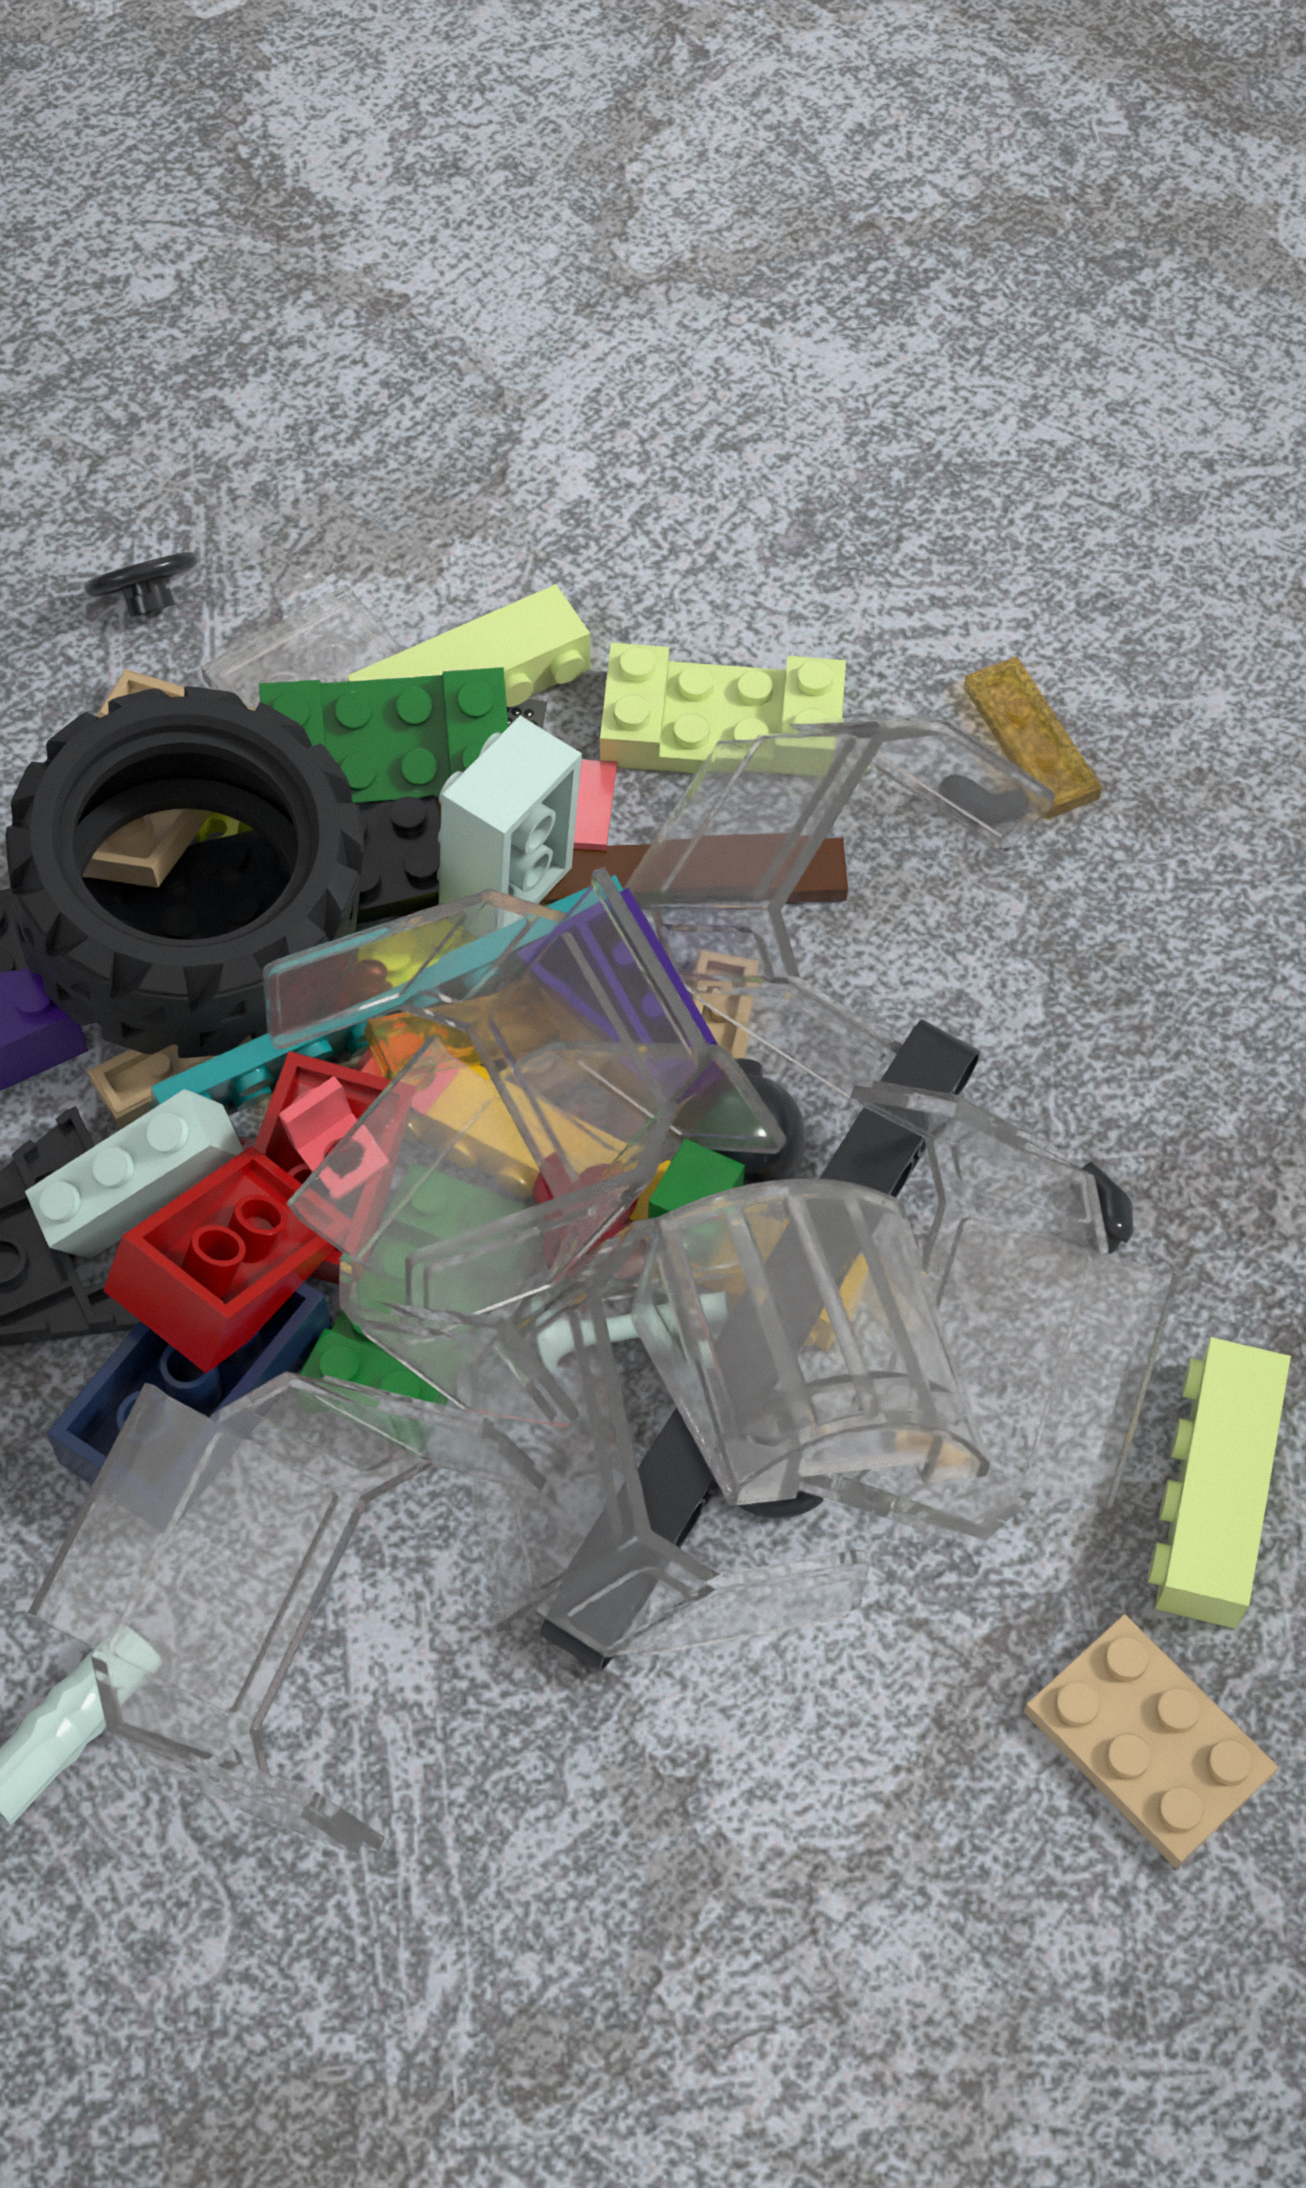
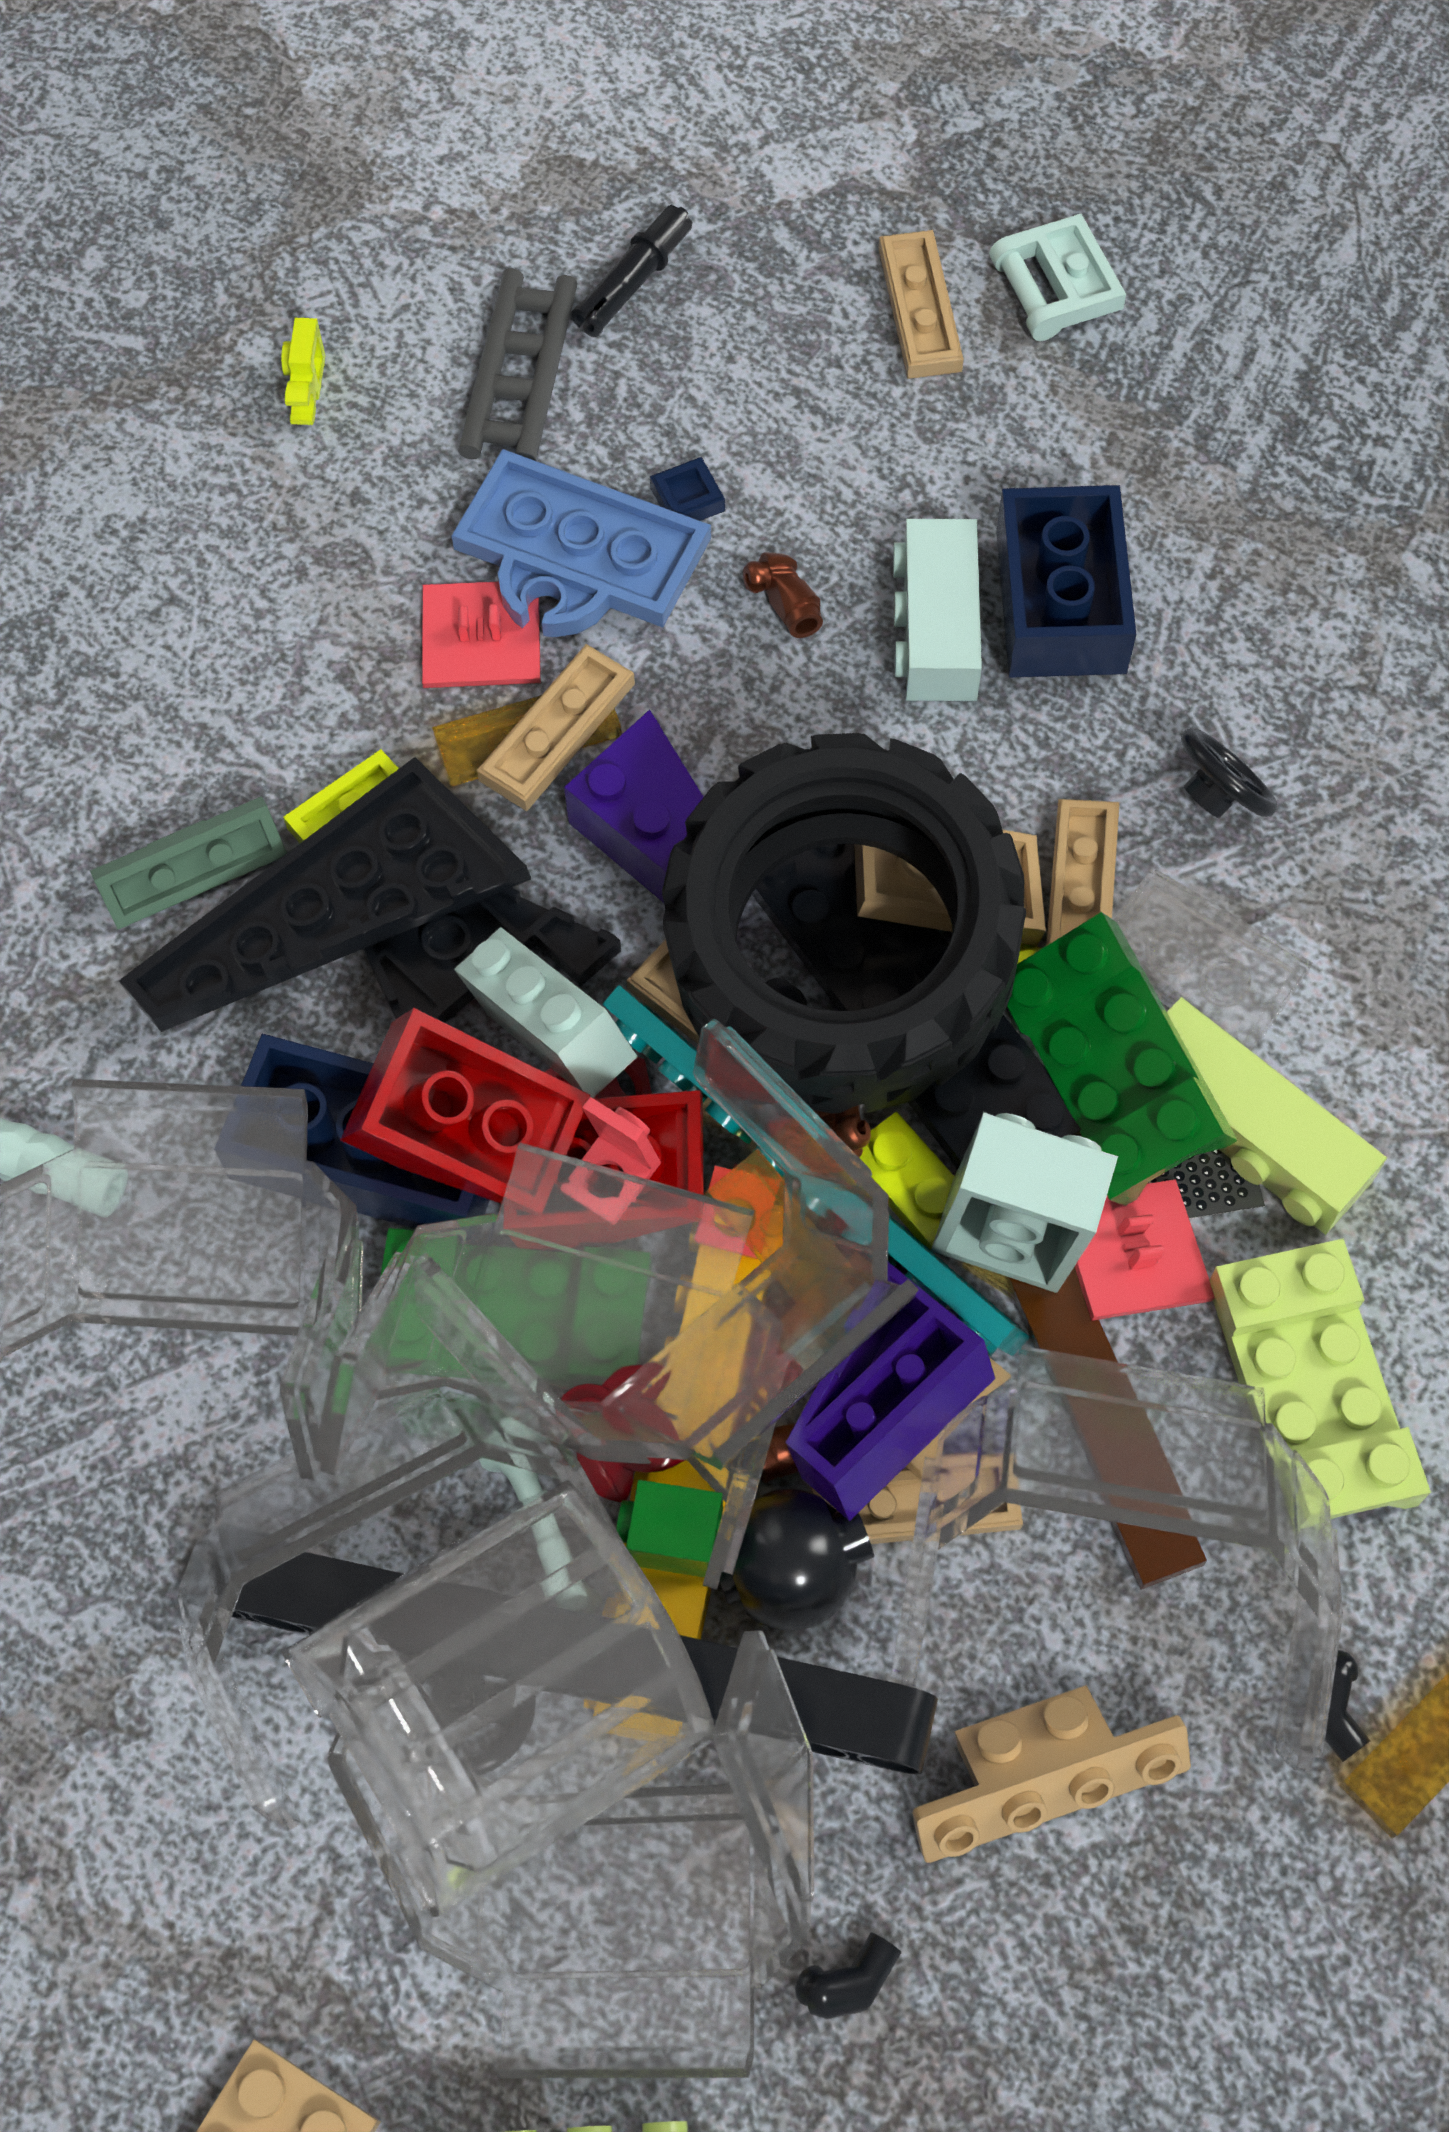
camera: 75 degrees right, 5 degrees up
none -> tan bracket [912,1685,1191,1863]

